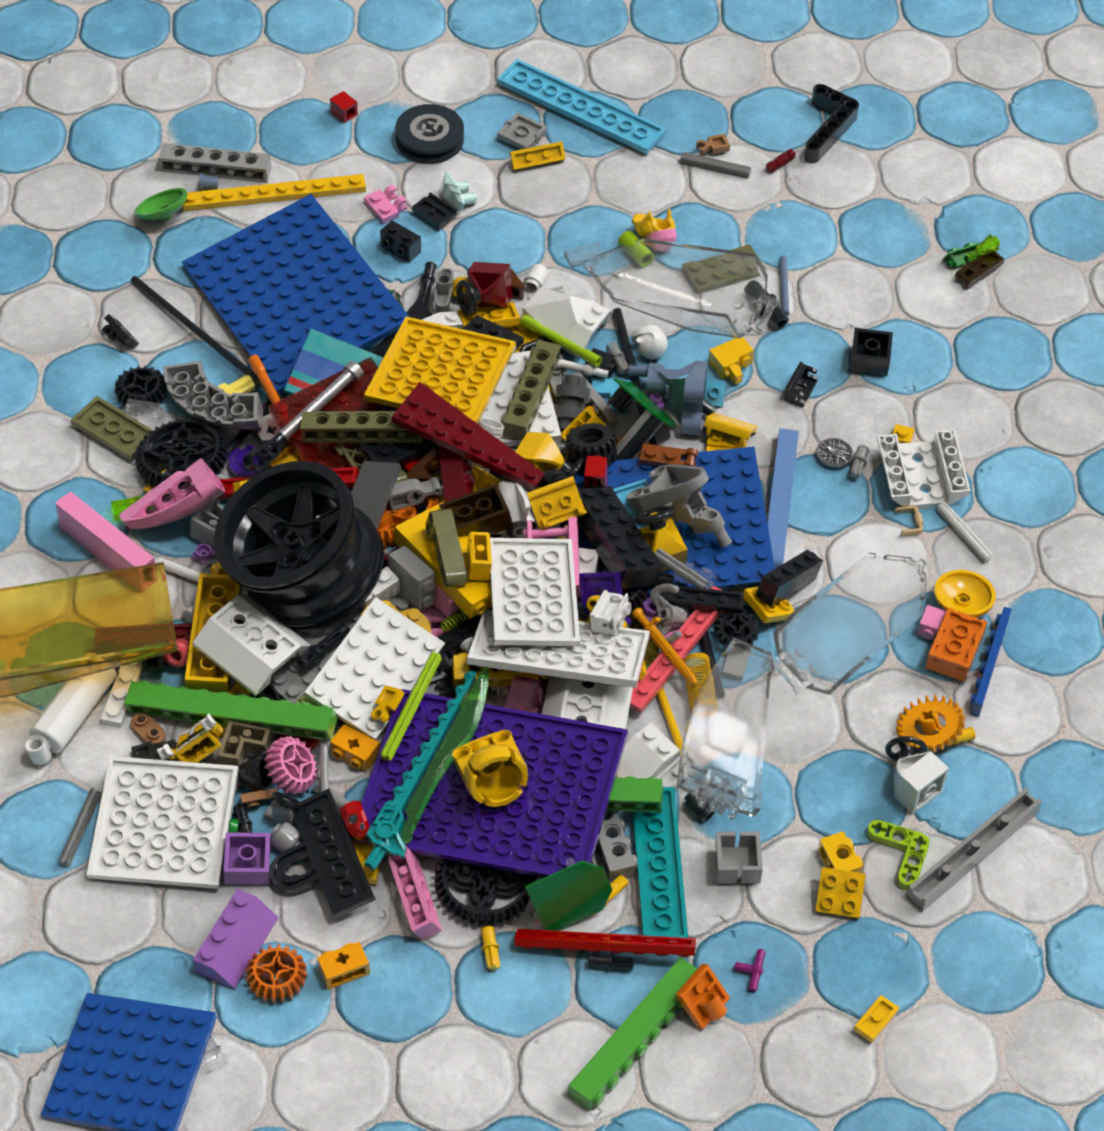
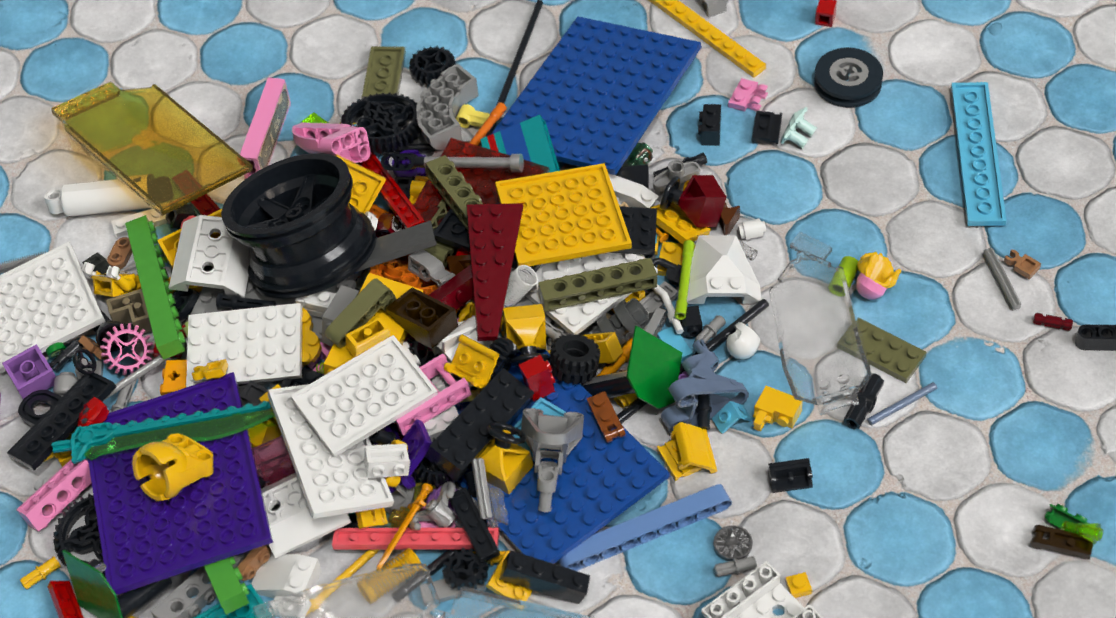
camera: 65 degrees right, 0 degrees up
black plate [102,314,139,348] -> none
clear hinge [124,399,167,424] -> none
lime axle [380,652,442,761] -> none
light grey plate [497,112,547,149] -> none
yellow plate [509,141,566,170] -> none
black brick [849,328,893,376] -> none

